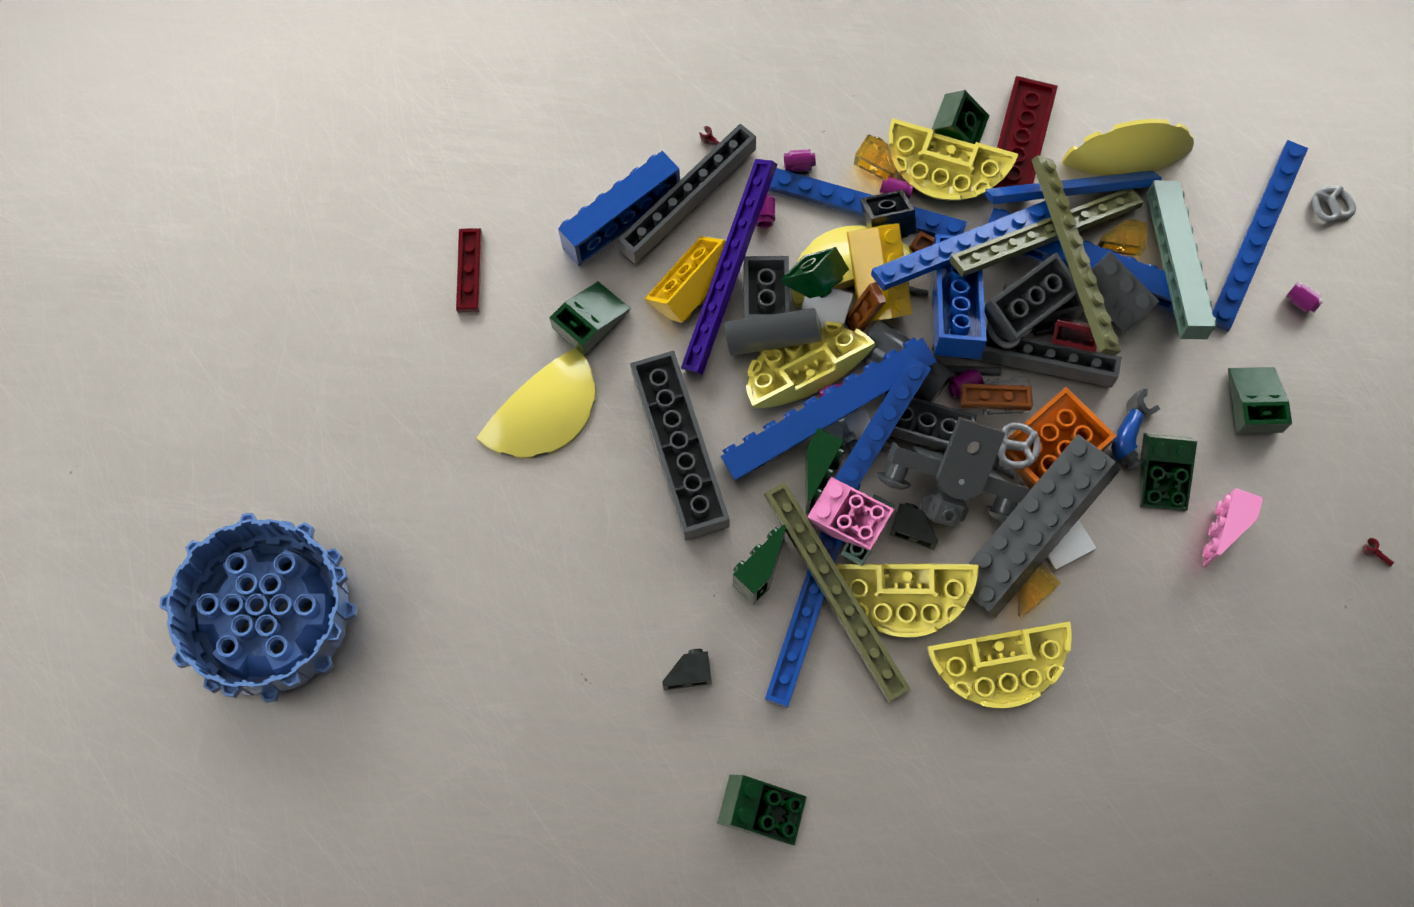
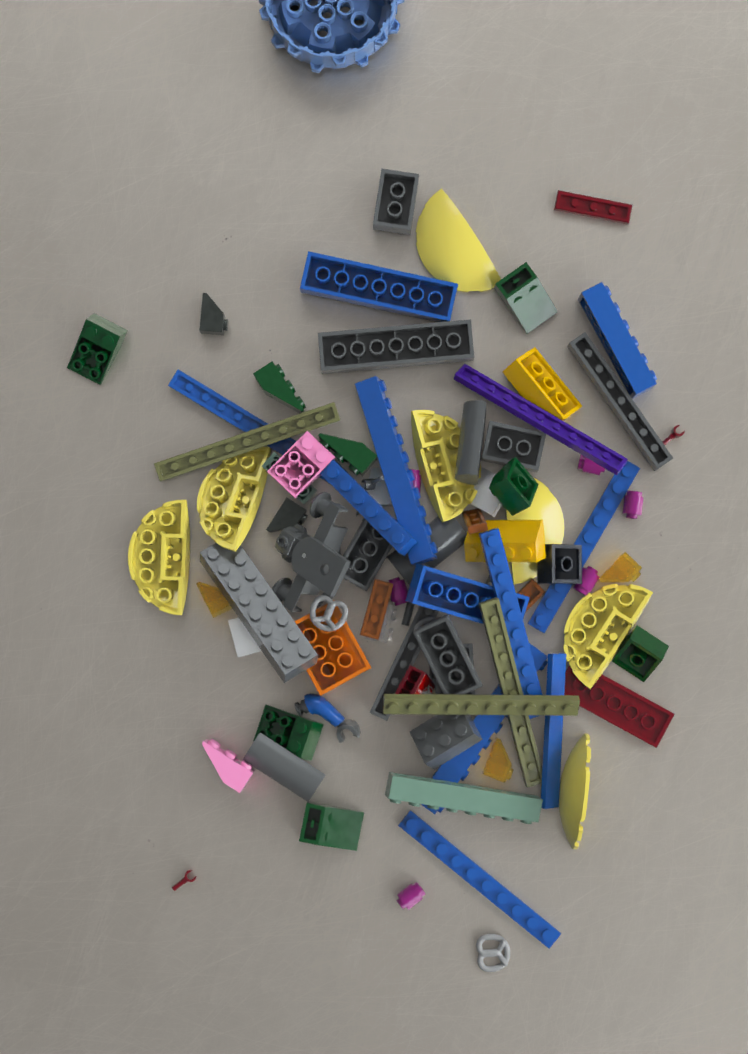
camera: 105 degrees right, 15 degrees up
none -> dark grey brick [243,733,325,802]
none -> blue brick [300,251,458,322]
none -> dark grey brick [373,168,419,235]

